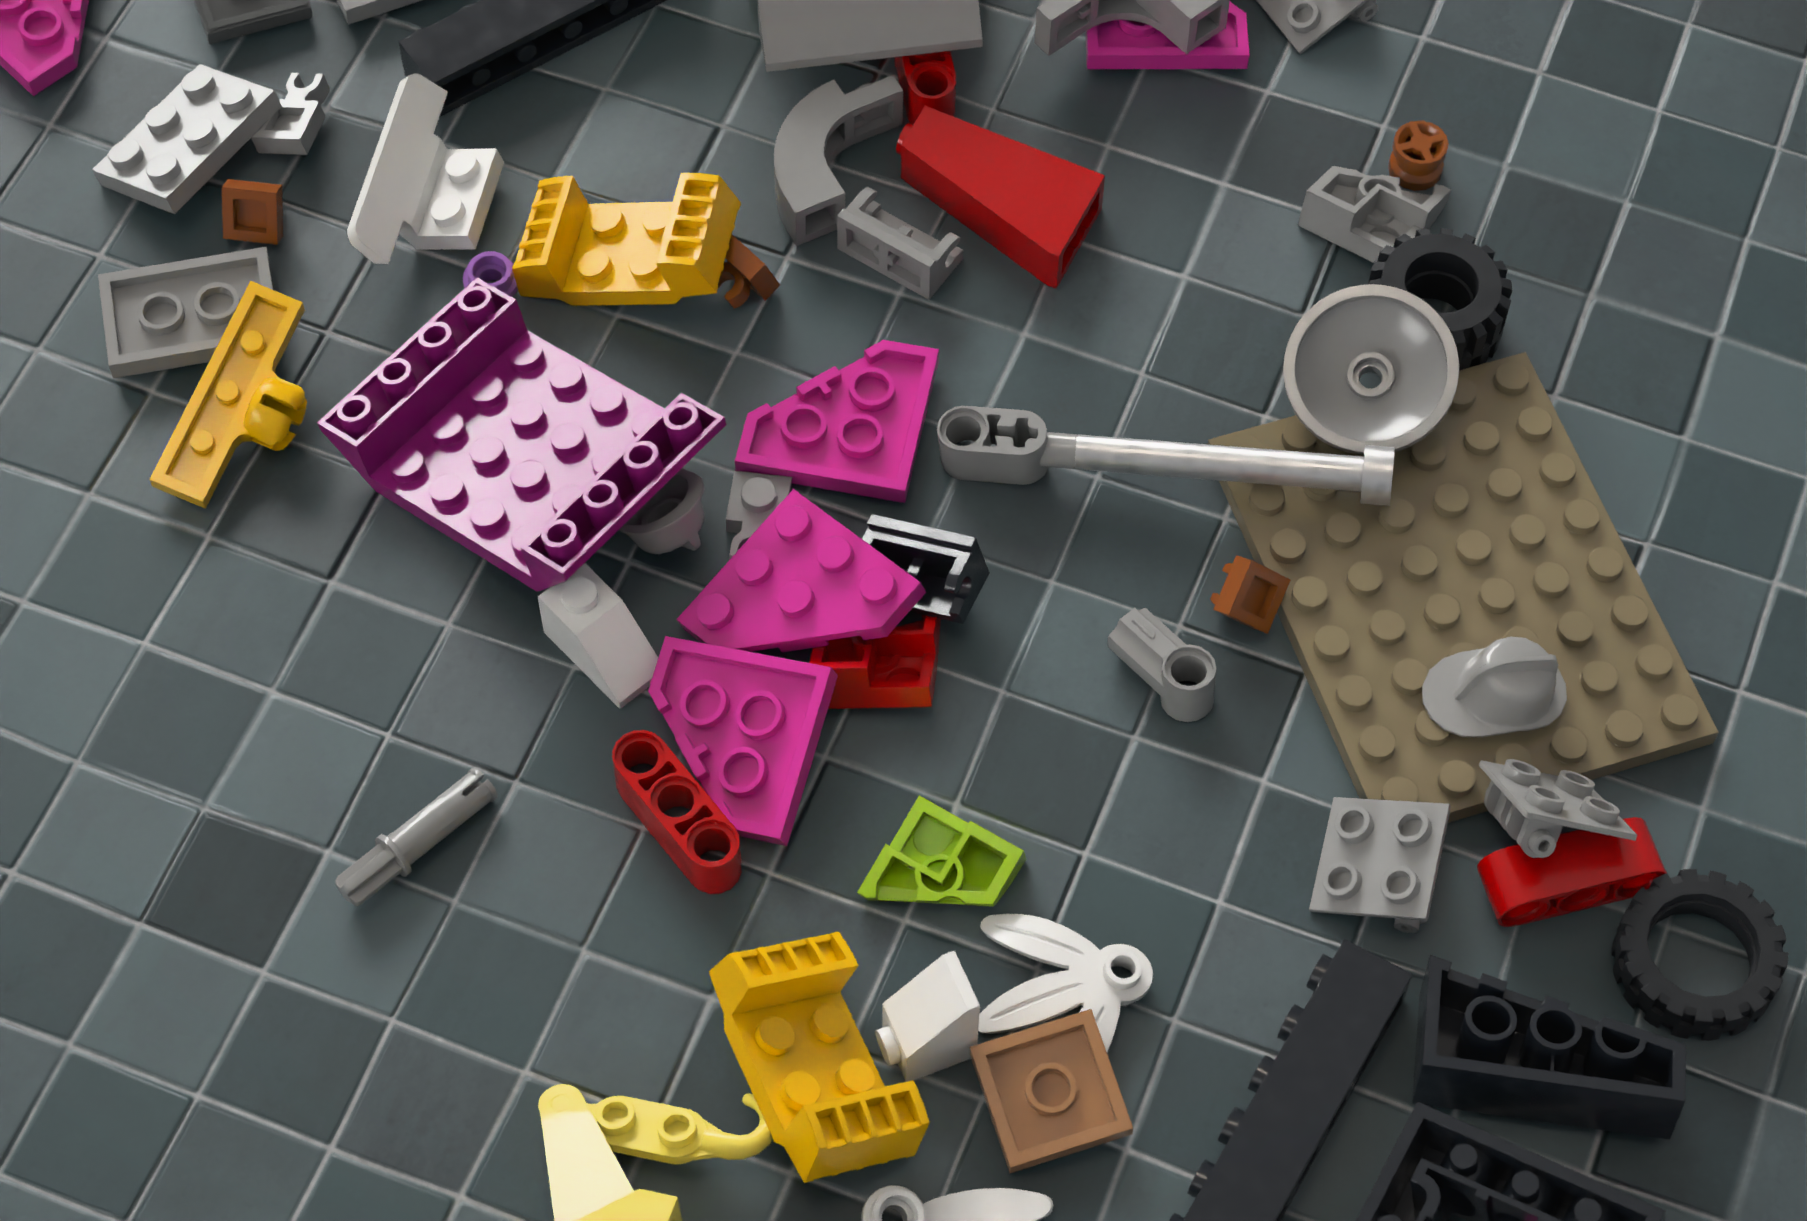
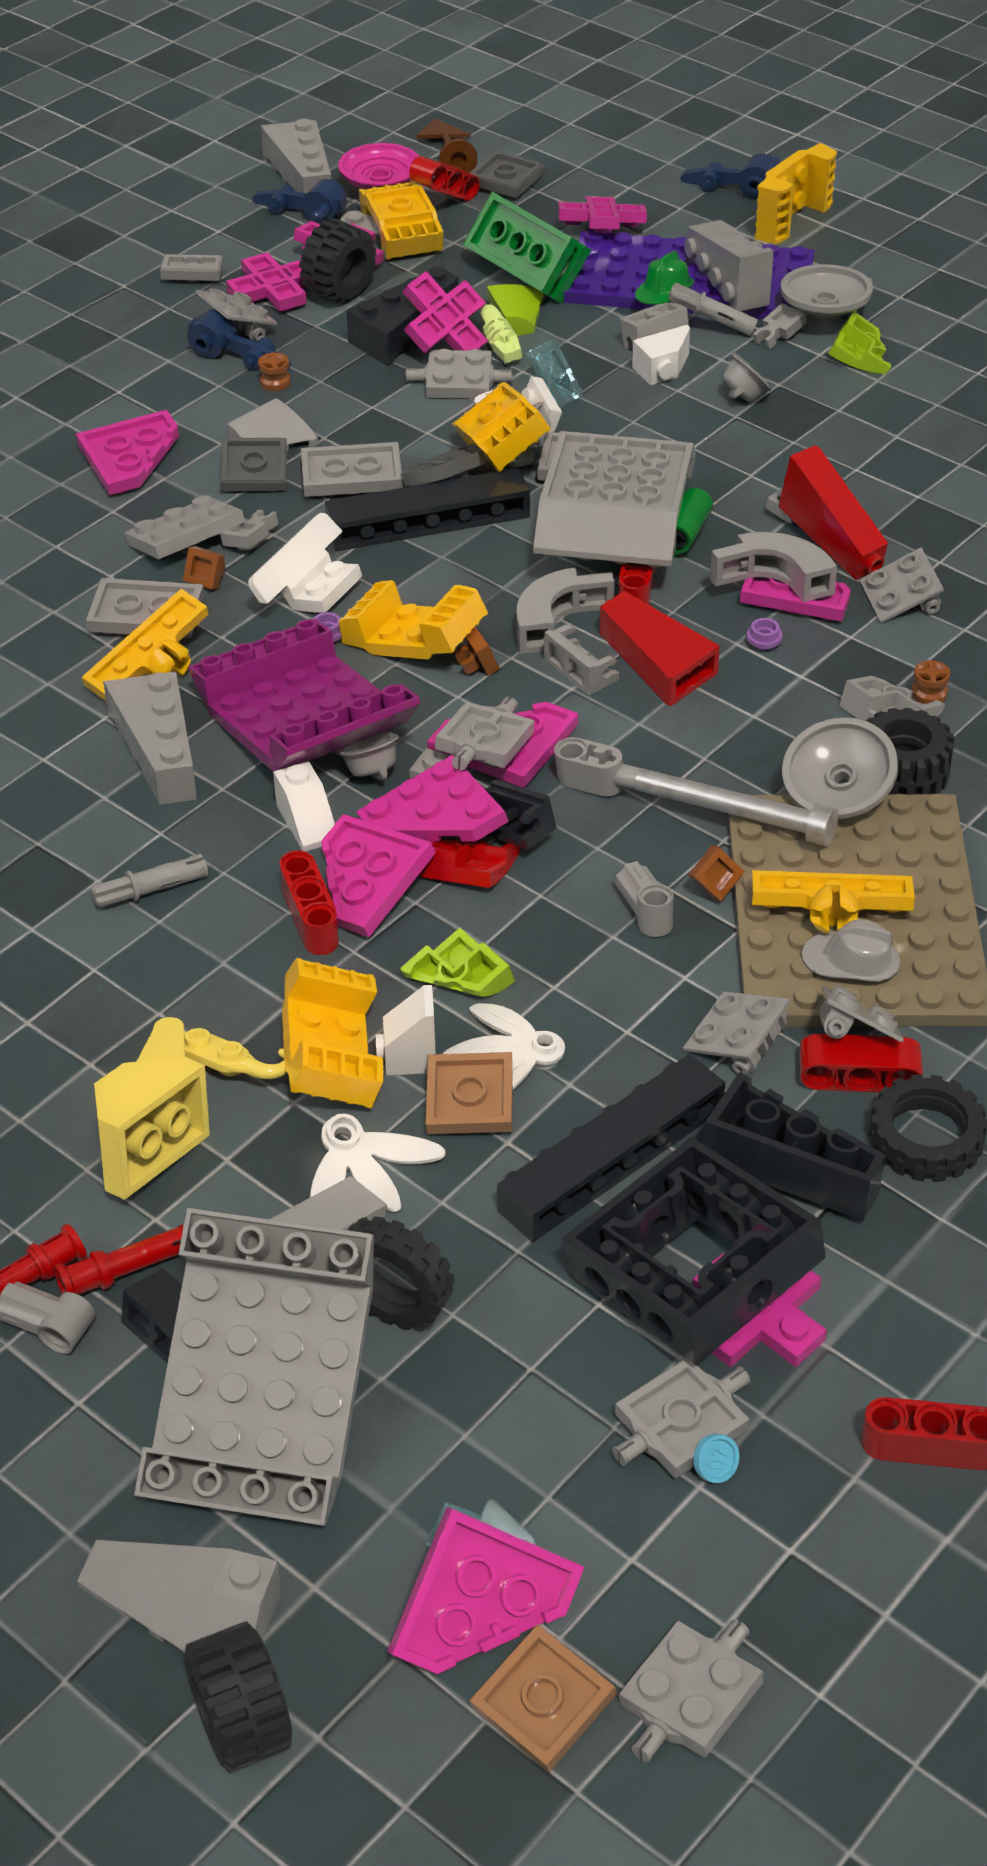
camera: 20 degrees right, 15 degrees down
none -> light grey wedge [103,672,197,805]
none -> light grey plate [435,696,534,771]
none -> medium lavender plate [747,618,782,650]
none -> yellow plate [751,870,915,935]

